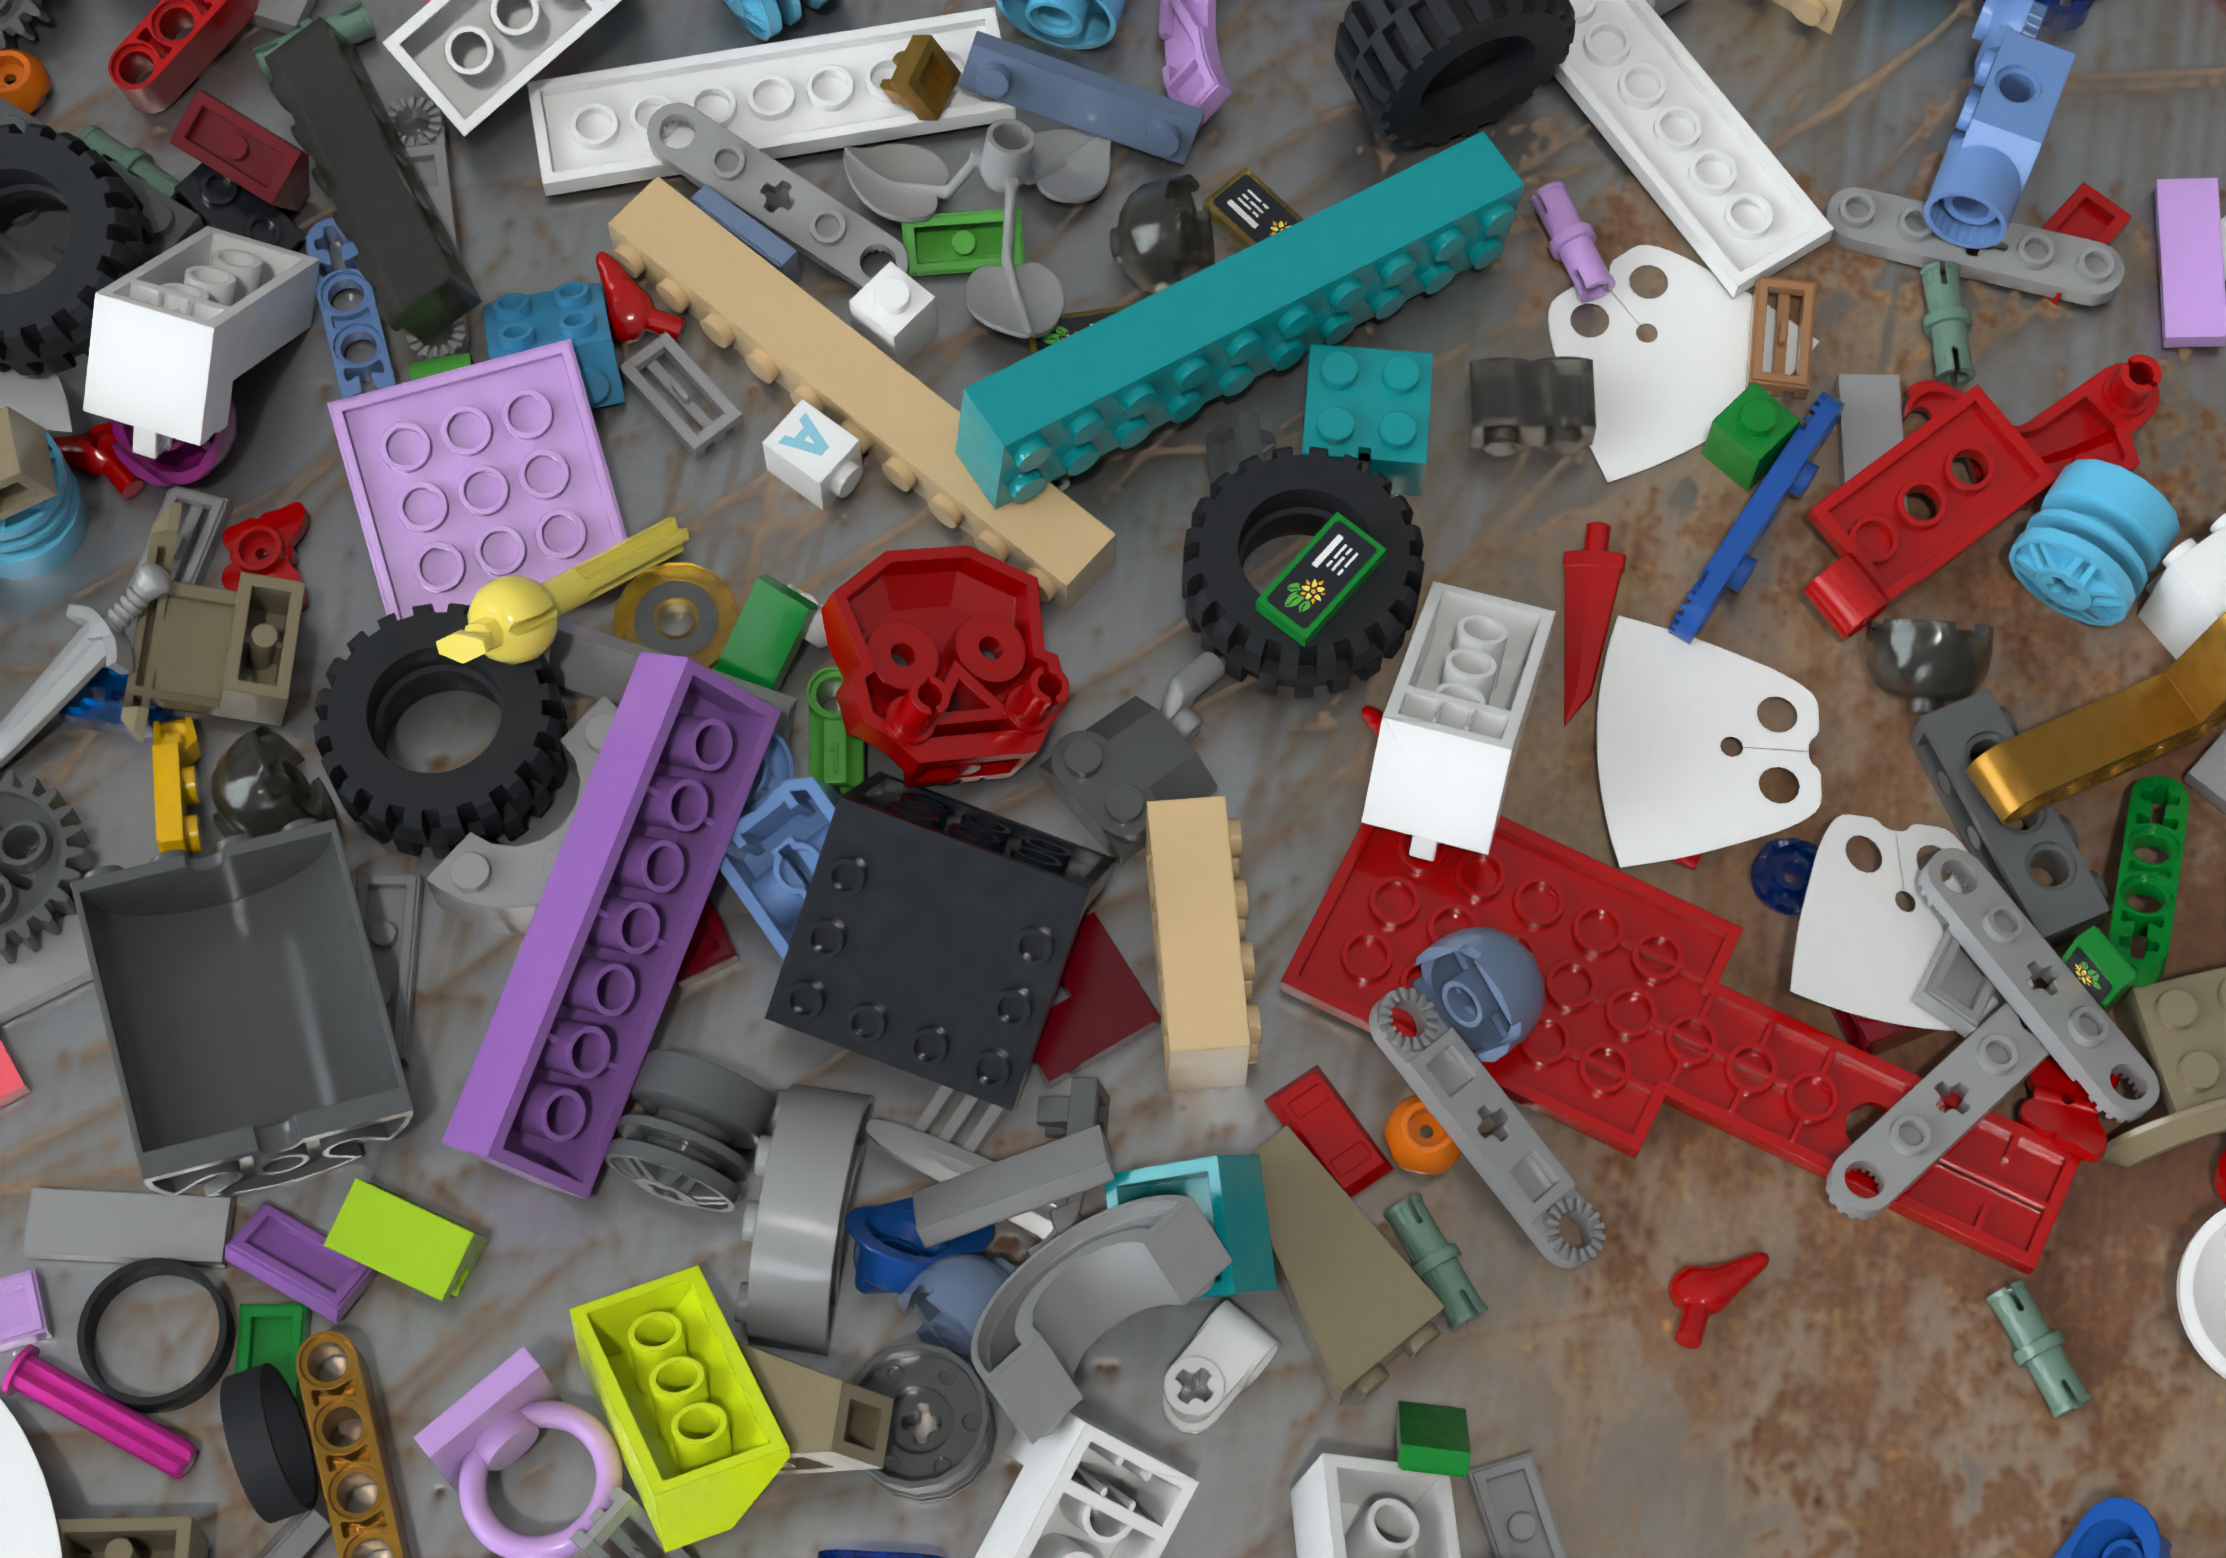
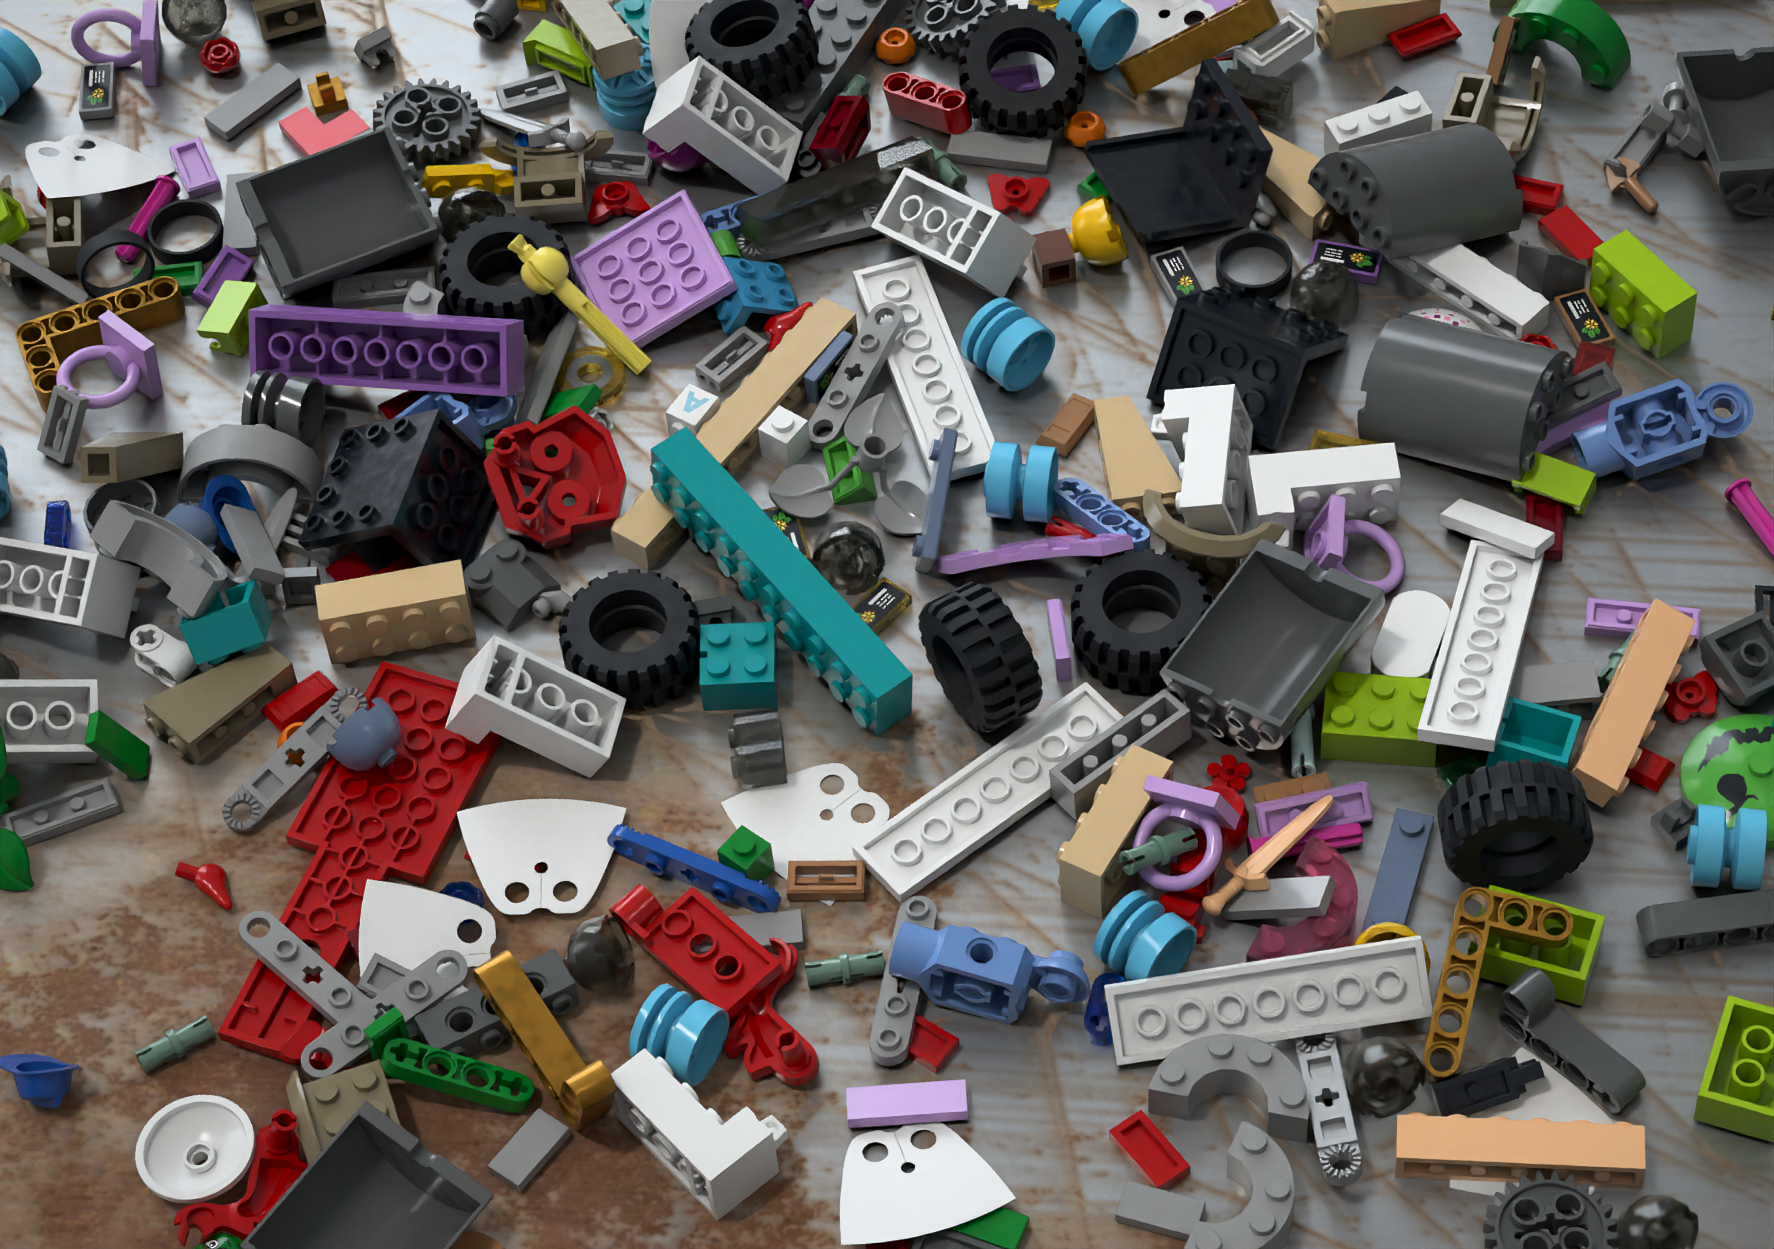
camera: 90 degrees right, 15 degrees down
neon yellow slope [569,1265,791,1553] -> none
pearl gold tile [880,35,961,121] -> none
tile [1255,512,1387,648] -> none
sand green pin [1383,1193,1489,1331] -> none
lavender pin [1530,181,1616,302] -> none
red bar [1562,522,1626,727] -> none

